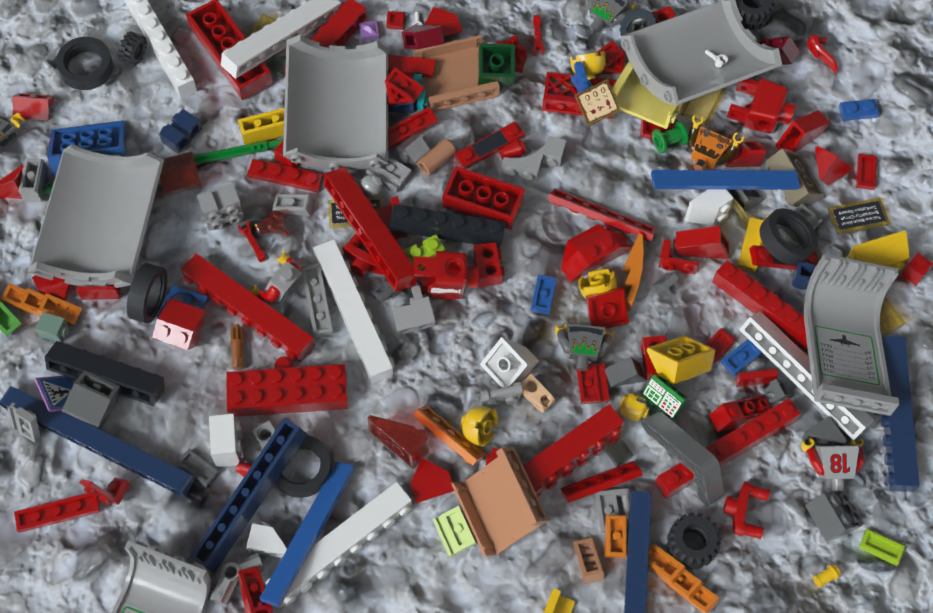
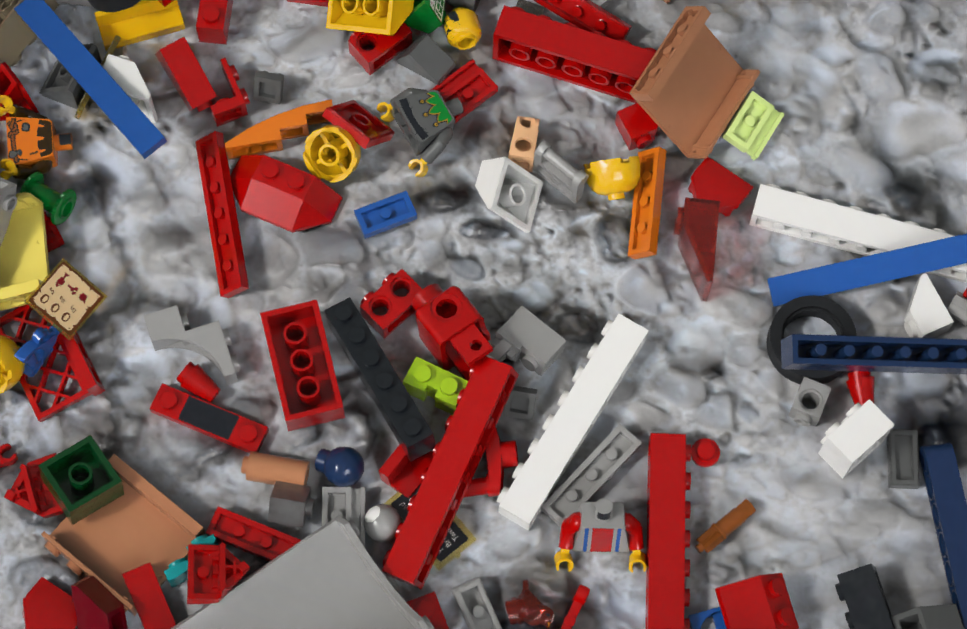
camera: 125 degrees left, 5 degrees up
red brick [226,364,348,417] -> none
none -> dark blue piece [315,447,364,487]

